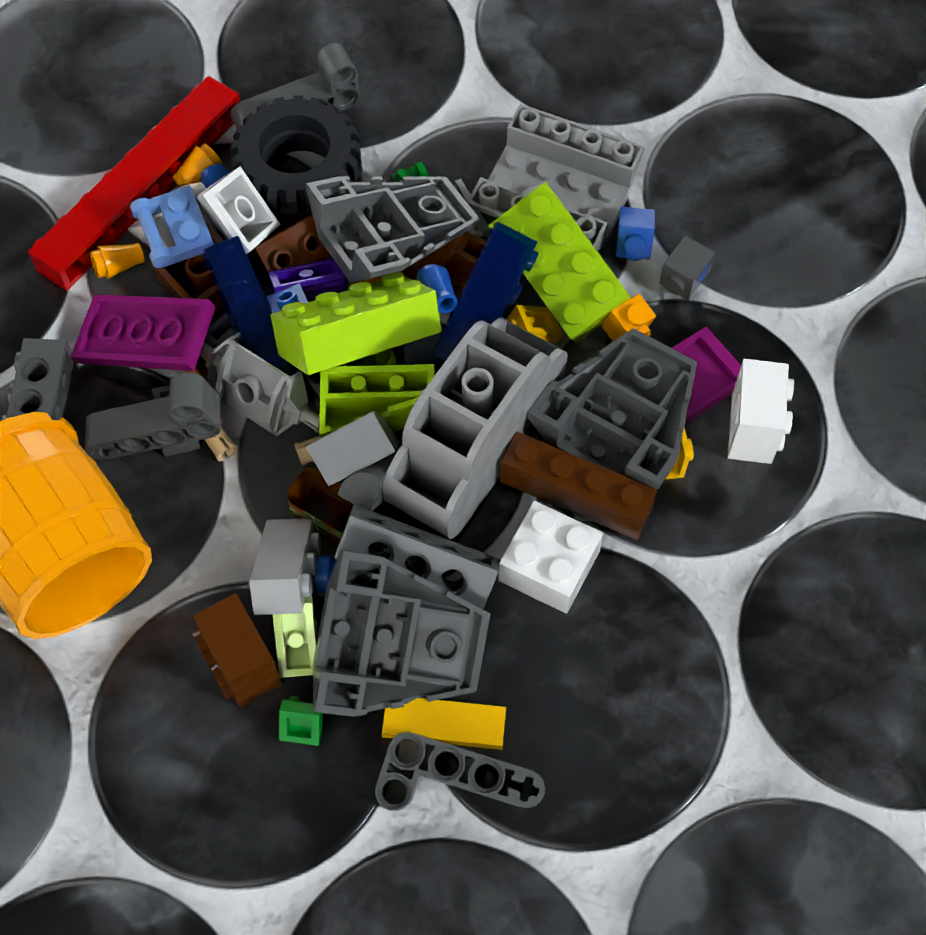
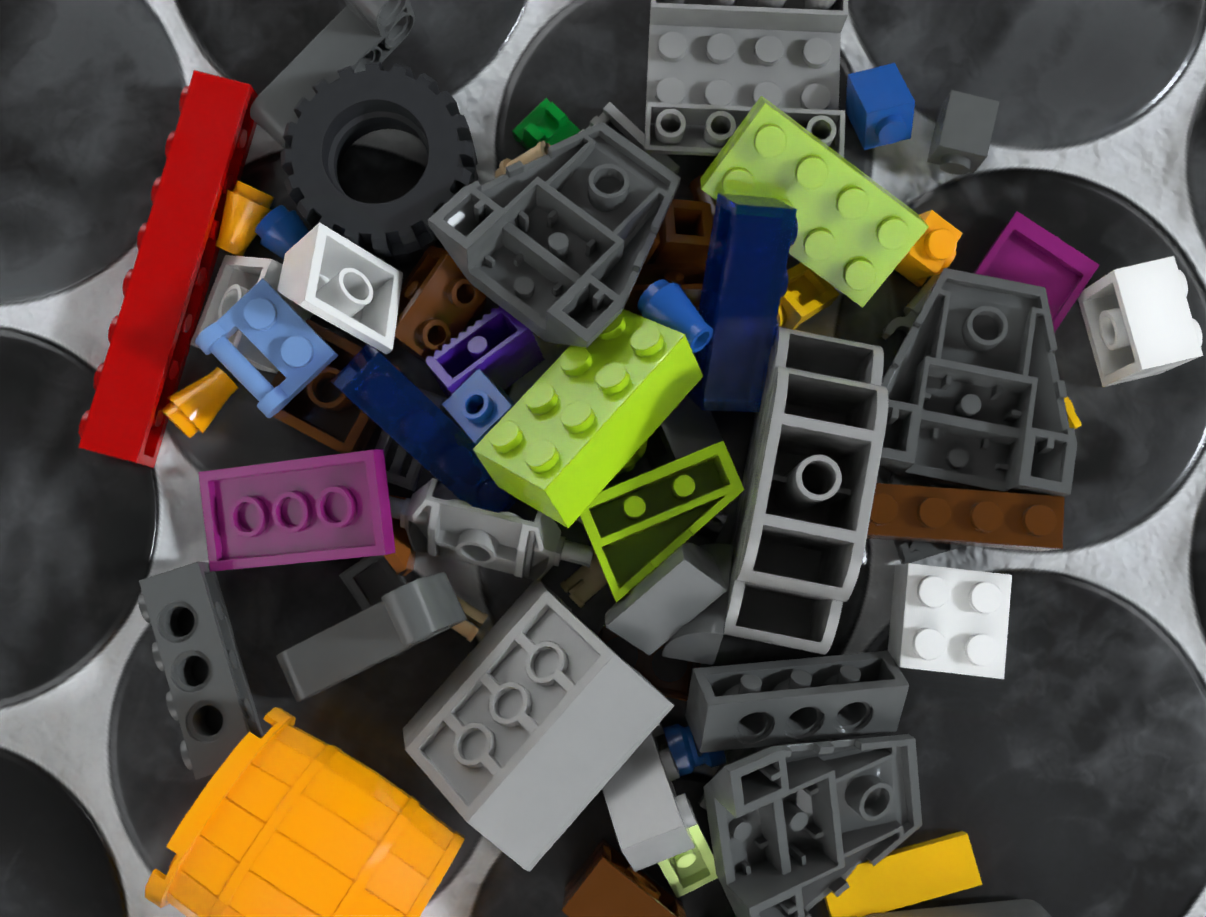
camera: 20 degrees left, 20 degrees up
none -> light grey slope [403,580,674,872]

